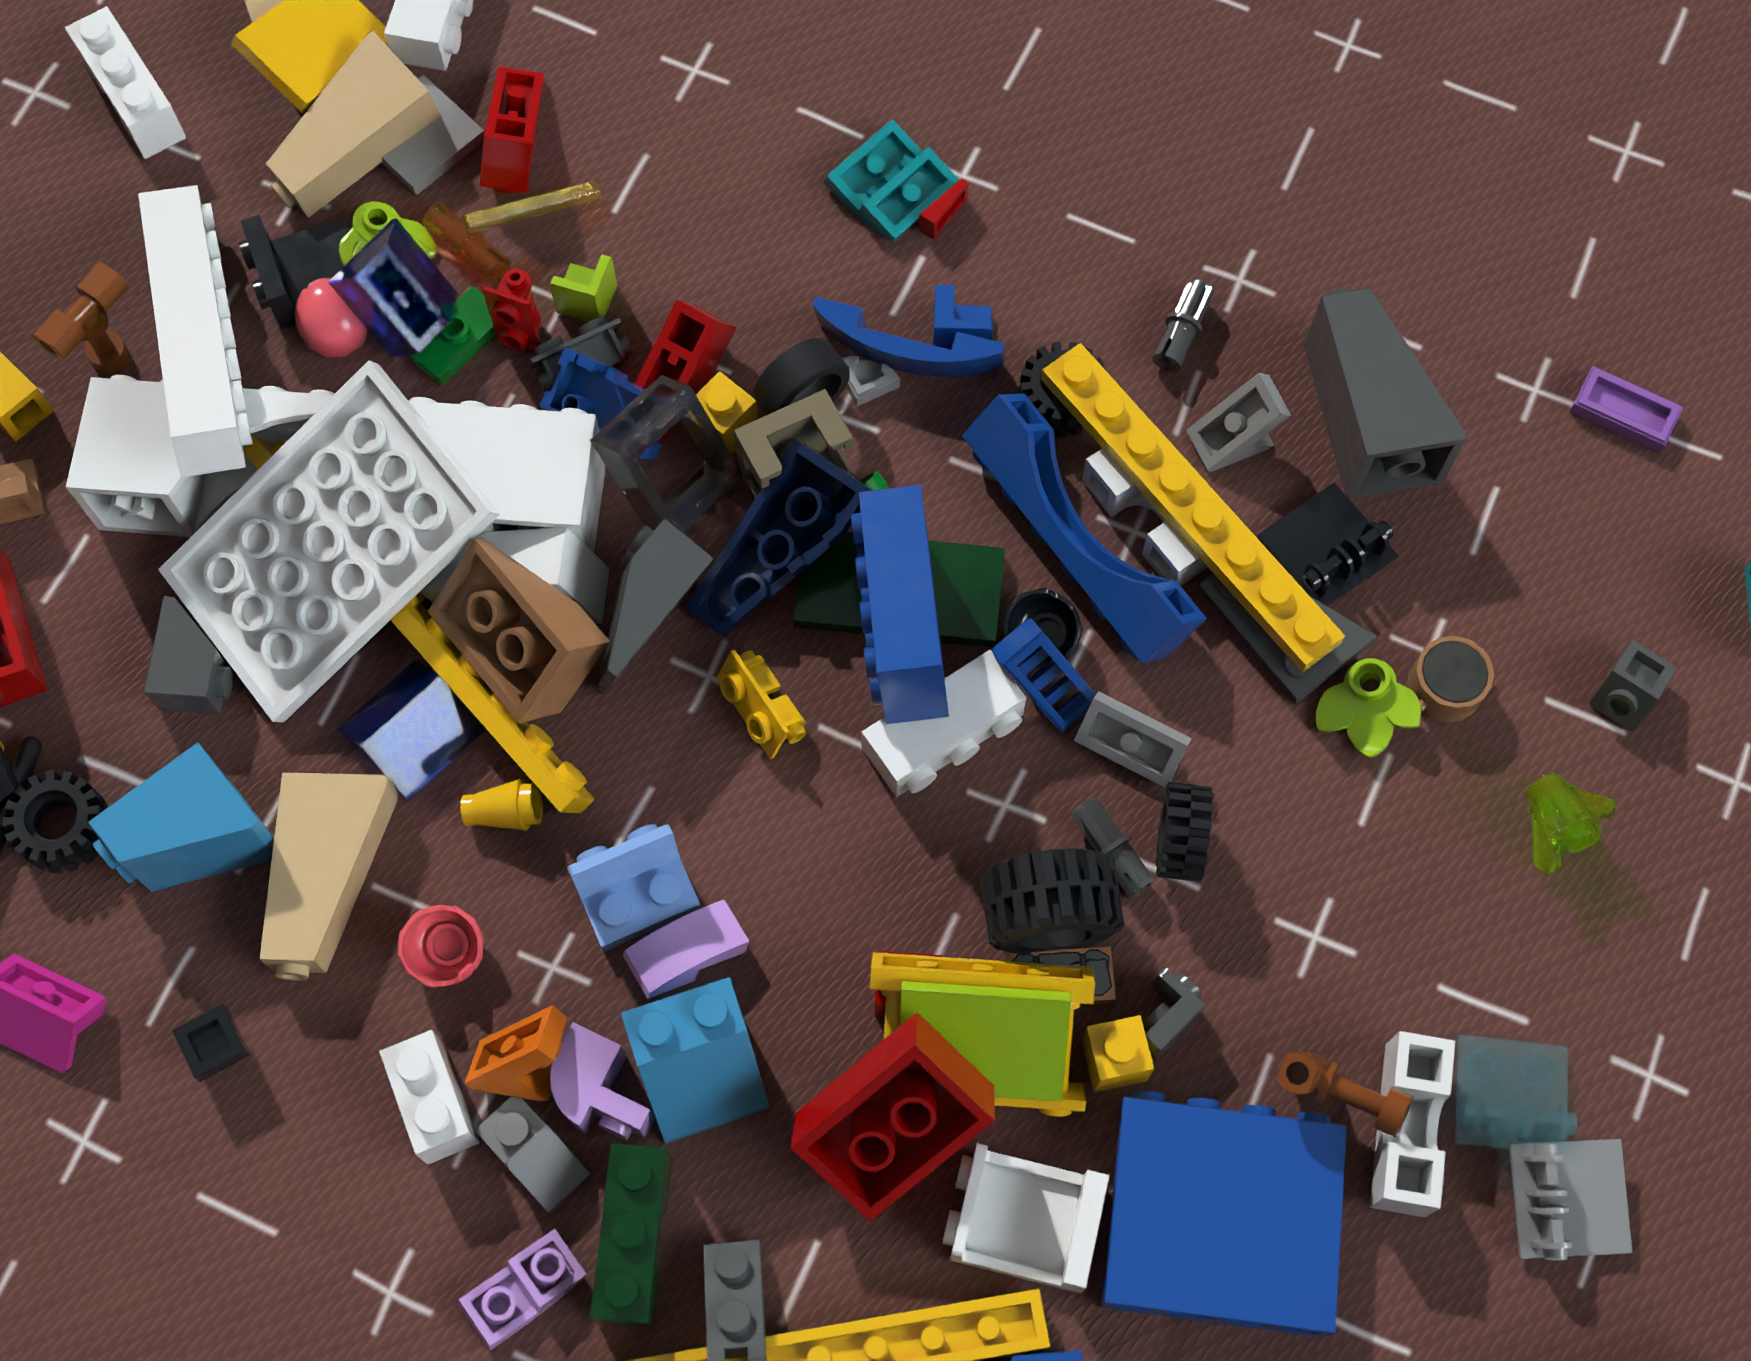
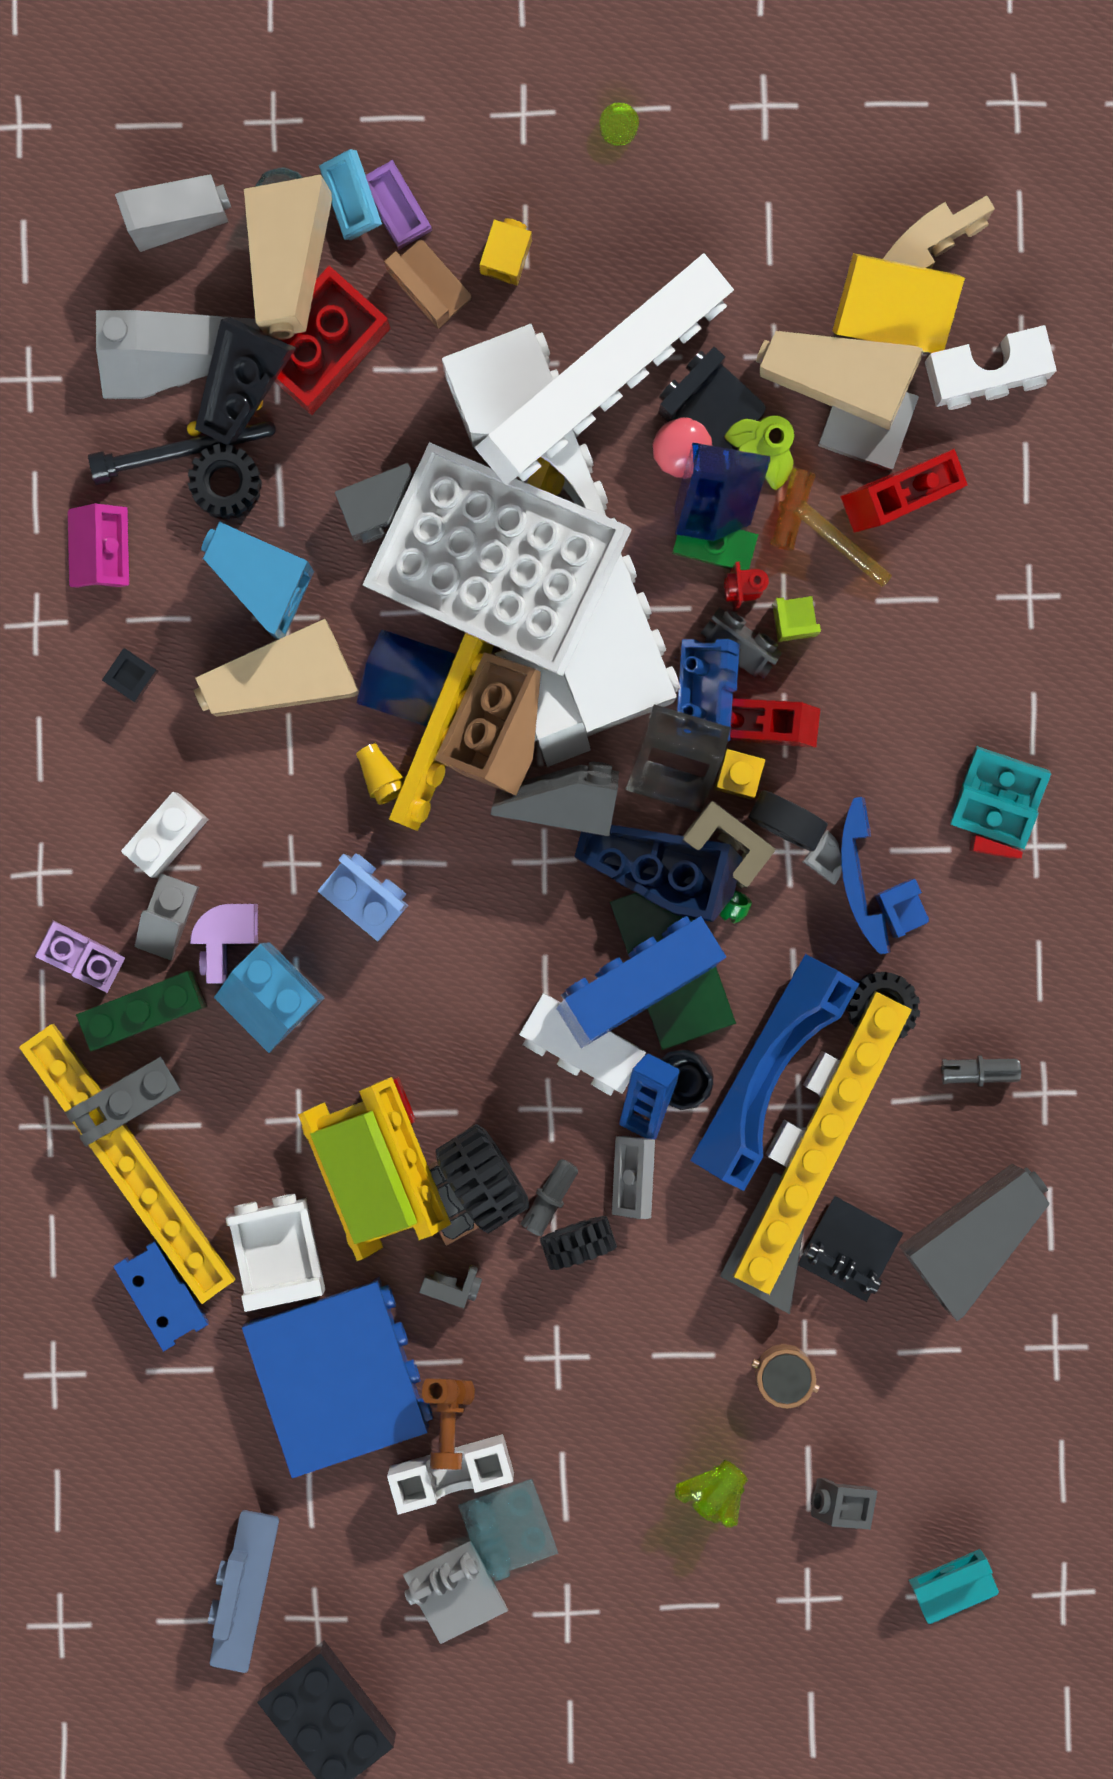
camera: 70 degrees right, 20 degrees up
dark orange bar [33,261,130,374] -> none
white arch [65,6,186,159] -> none
coral hair [397,905,484,988] -> none
orange slope [464,1005,568,1101] -> none
lavender slope [623,899,750,999] -> none
yellow hinge [716,650,807,759] -> none
red brick [791,1012,995,1221] -> none
yellow brick [1081,1015,1154,1093] -> none
light grey slope [1186,373,1292,471] -> none
lime plate [1315,658,1421,758] -> none
medium lavender tile [1569,366,1683,453] -> none

